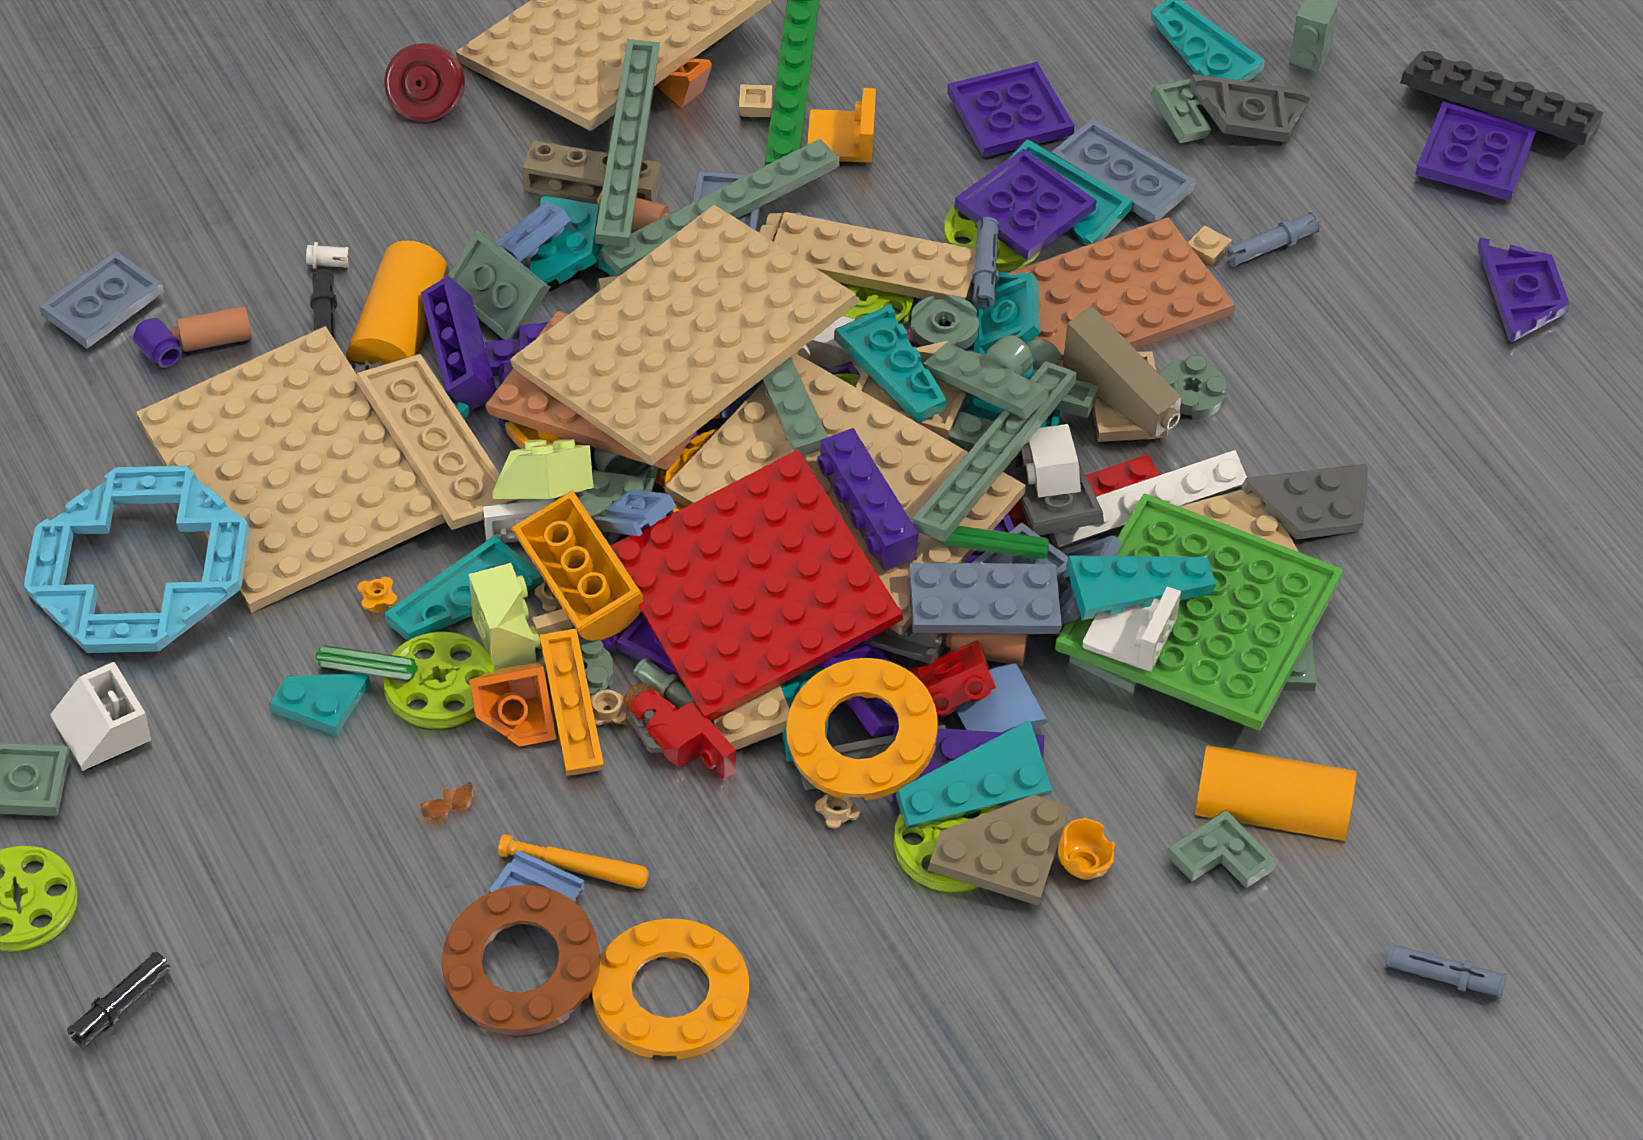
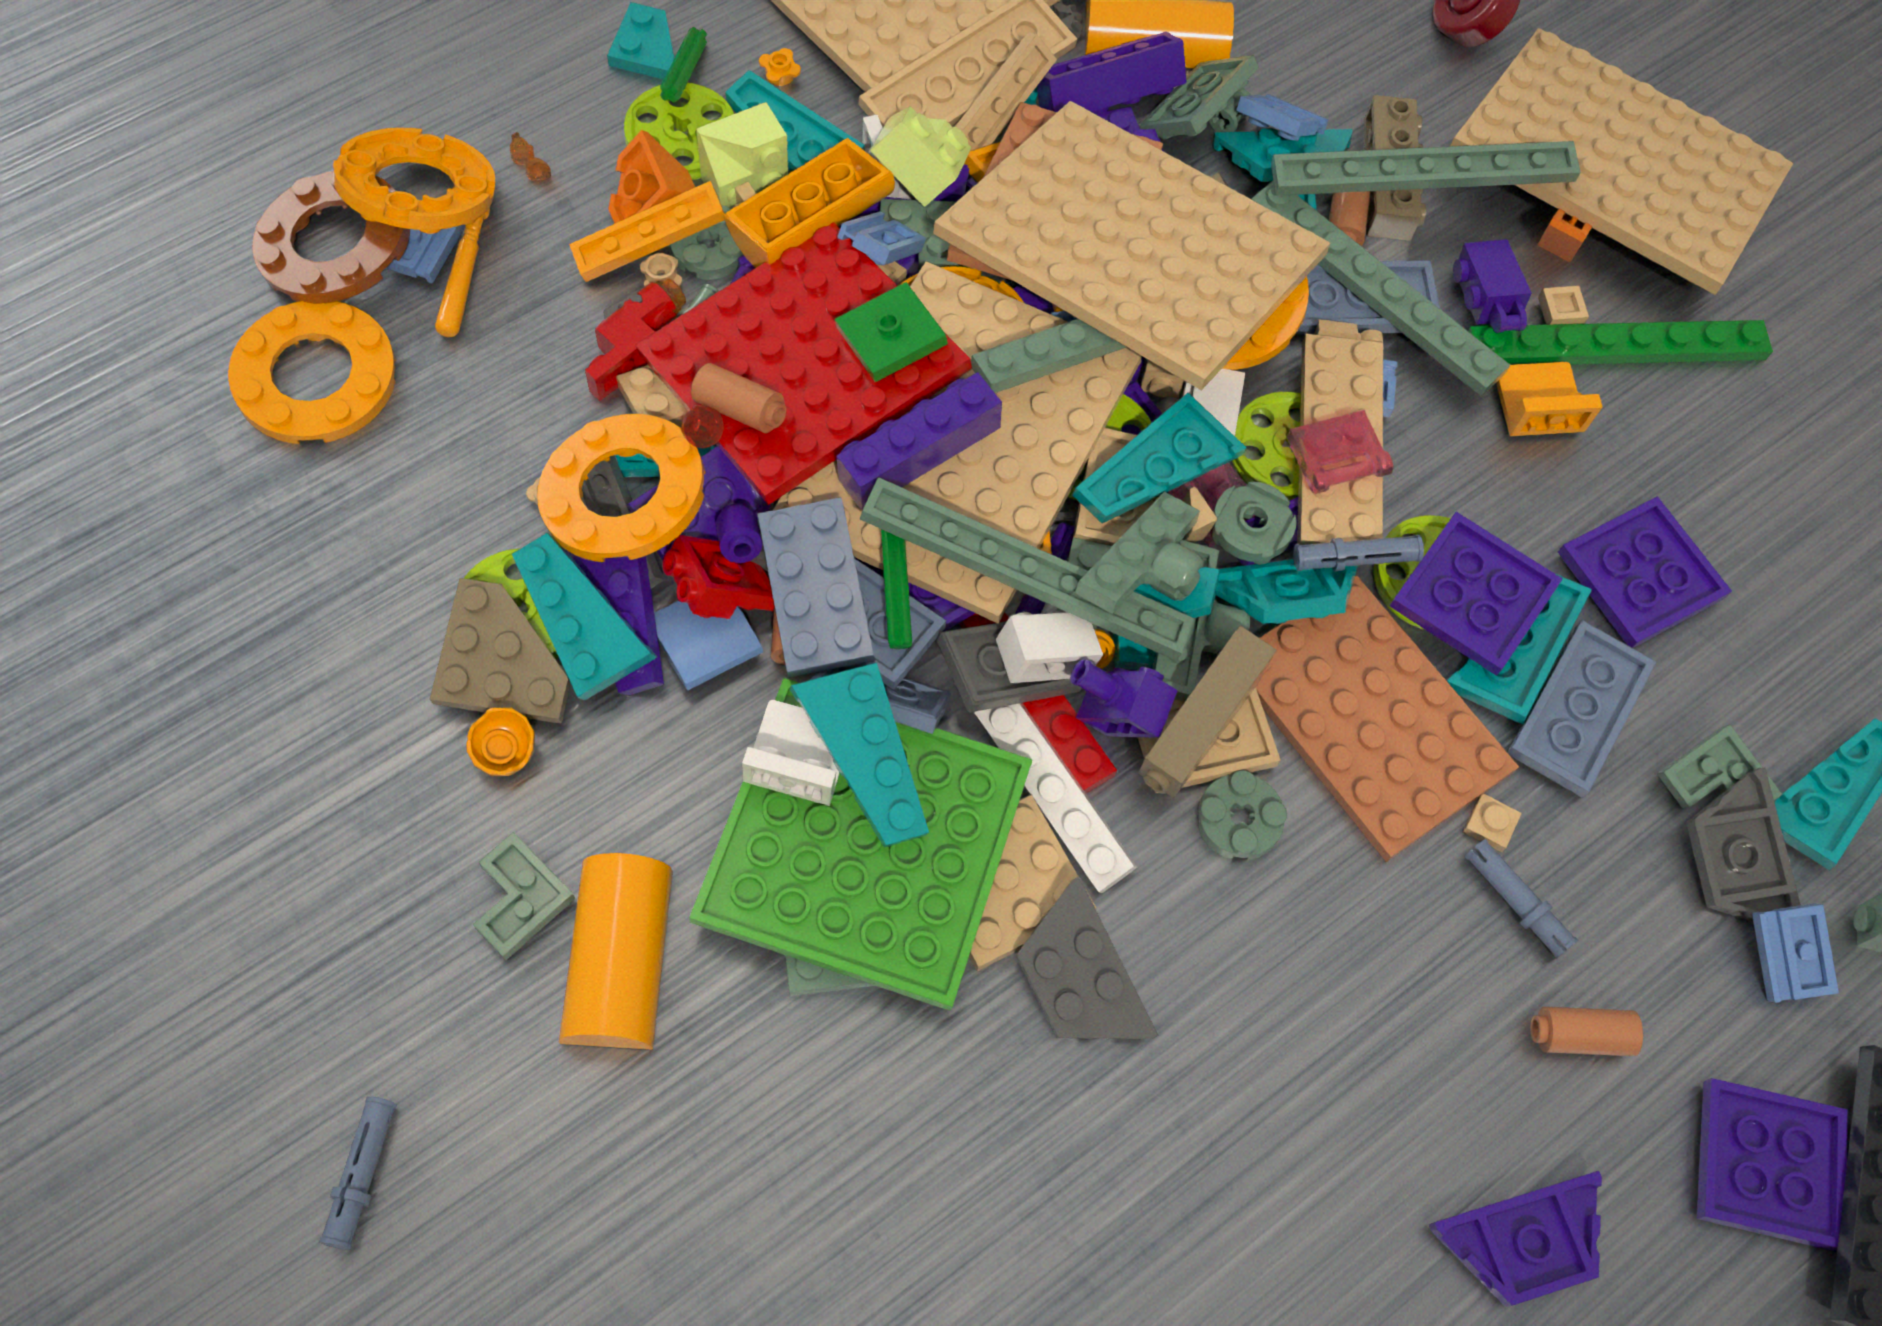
camera: 75 degrees right, 15 degrees up
none -> light orange plate [333,127,495,234]
none -> clear red plate [681,405,724,448]
none -> nougat brick [691,363,786,433]
none -> dark purple brick [716,504,762,563]
none -> green plate [835,282,948,382]
none -> tan plate [955,32,1057,151]
none -> dark purple brick [1070,659,1178,738]
none -> clear pink plate [1287,410,1393,494]
none -> dark purple brick [1453,239,1532,333]
none -> nougat brick [1531,1006,1643,1056]
none -> medium blue plate [1752,903,1839,1003]

